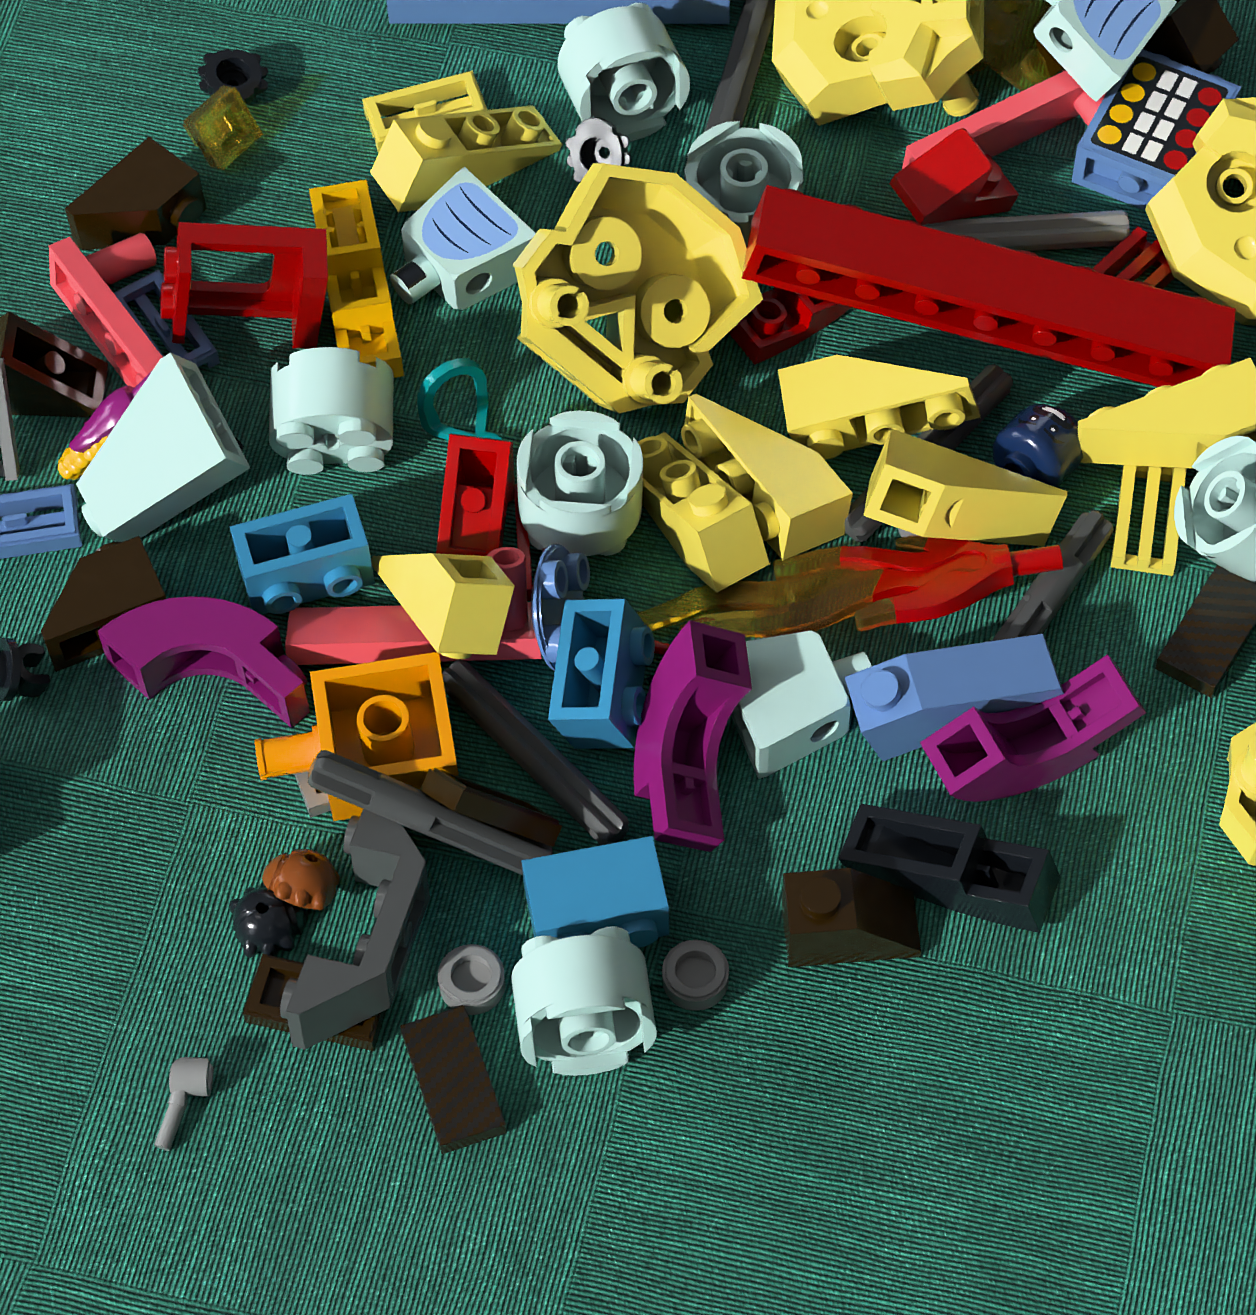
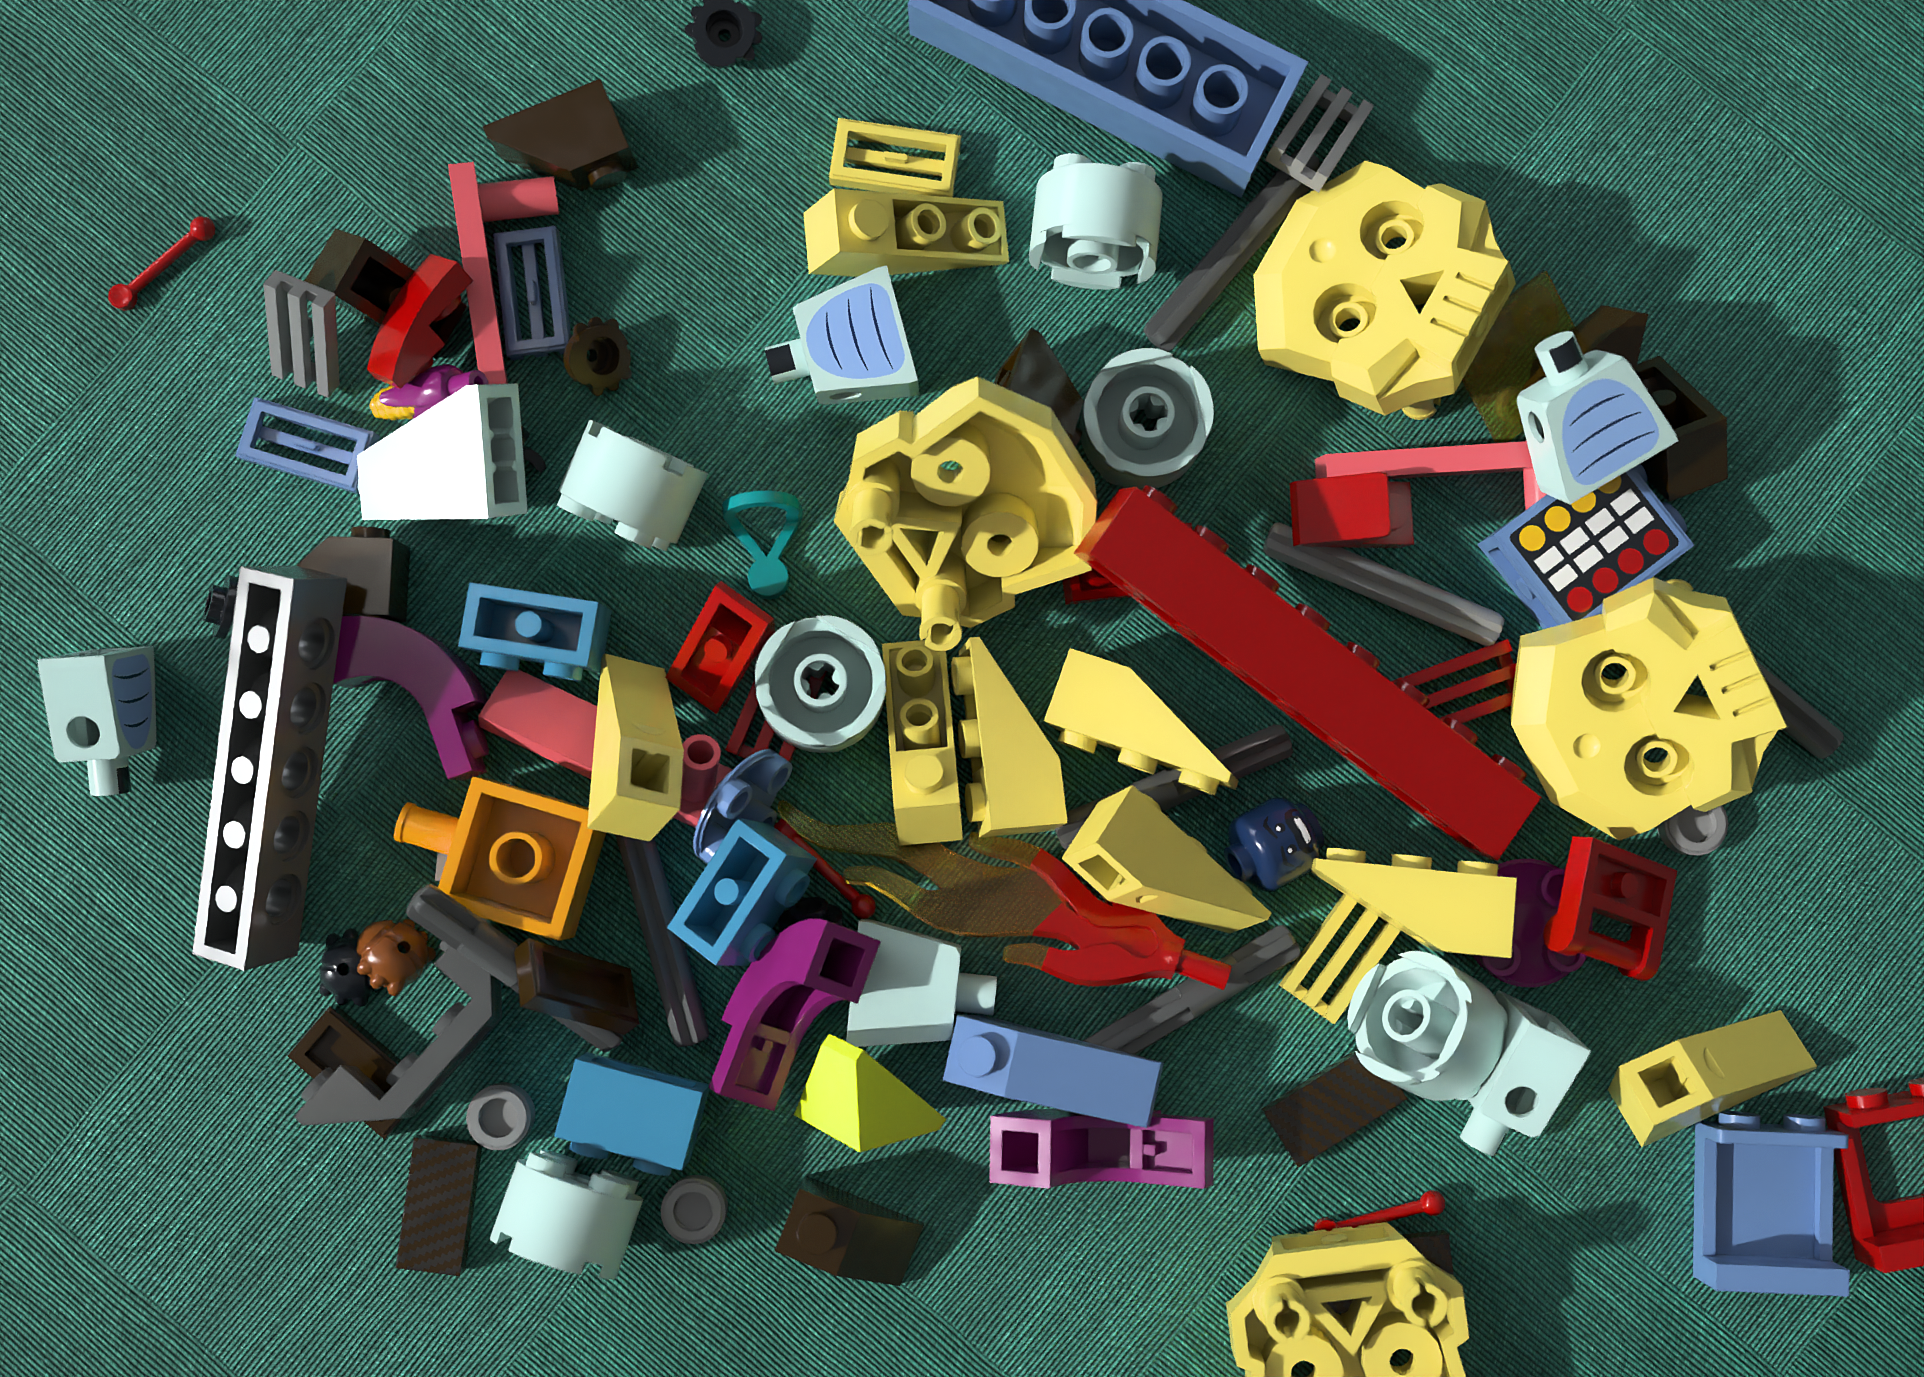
camera: 25 degrees right, 25 degrees up
light grey hand [154,1057,214,1151] -> none
red window [160,222,328,349] -> none
clear yellow tile [183,85,263,170] -> none
yellow slope [309,179,404,378] -> none
animal [565,117,632,183] -> none
black slope [838,803,1061,933] -> none
none -> dark grey brick [192,566,347,971]
none -> red slope [367,254,473,389]
none -> dark brown animal [563,317,632,396]
none -> neon yellow slope [794,1034,946,1153]

